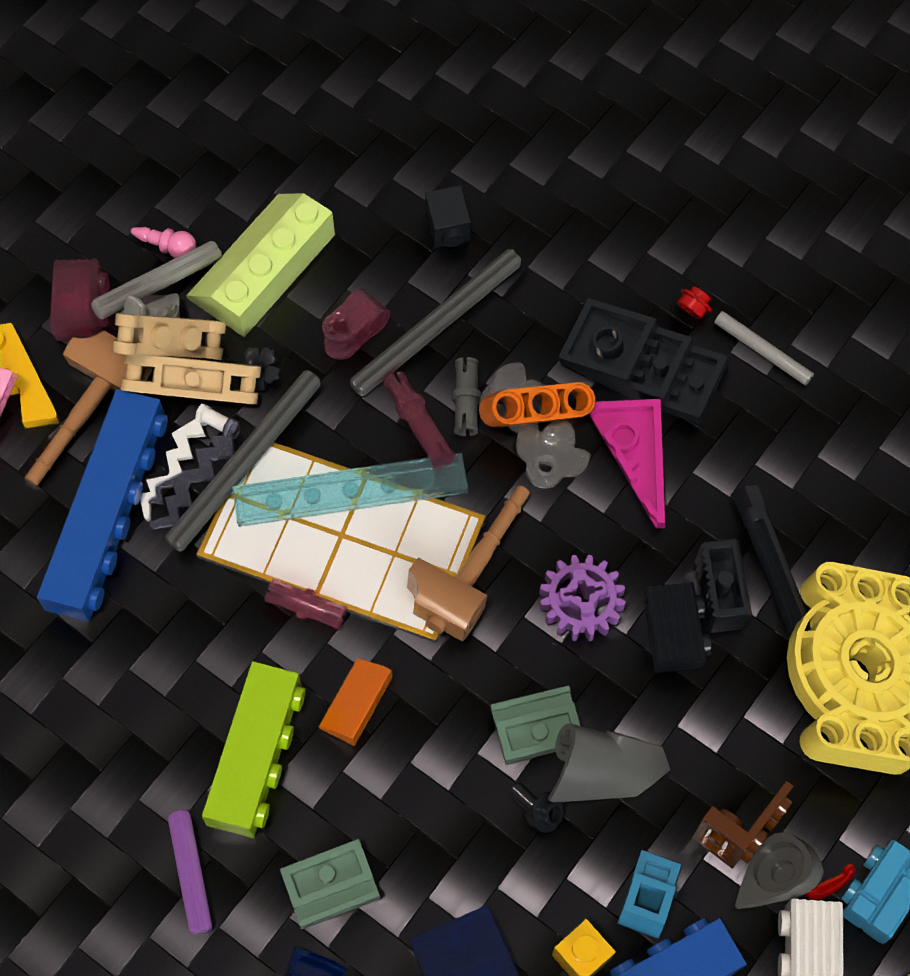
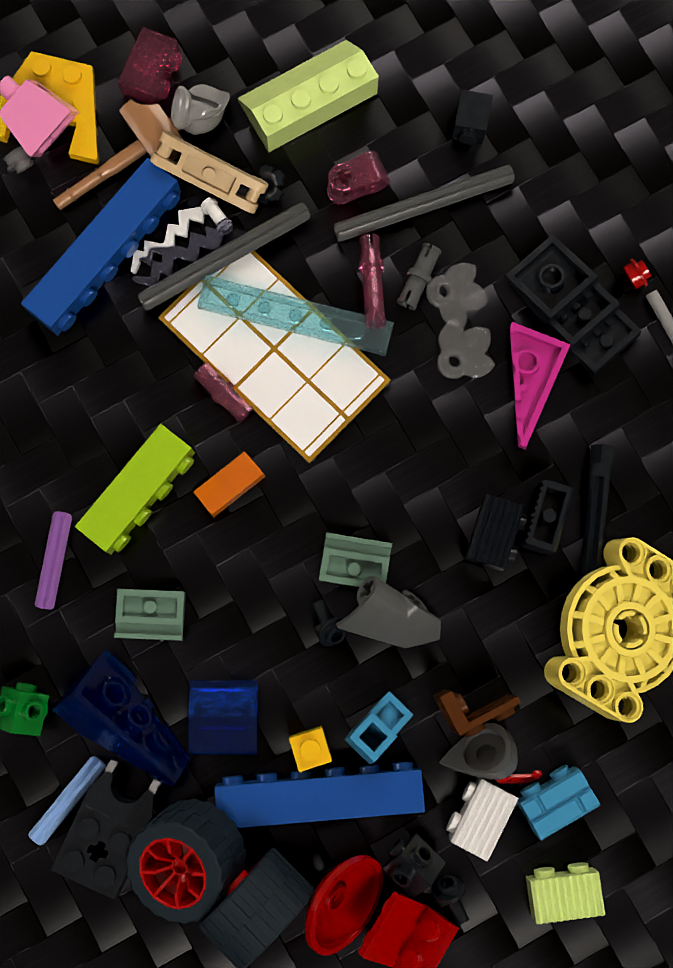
camera: 20 degrees right, 15 degrees up
light grey axle [91,241,222,319] -> none
tan plate [112,313,226,360] -> none
bright pink bar [131,227,196,258] -> none
medium nougat piece [407,486,530,642] -> none
orange beam [479,382,595,427] -> none
medium lavender gear [539,555,626,641] -> none

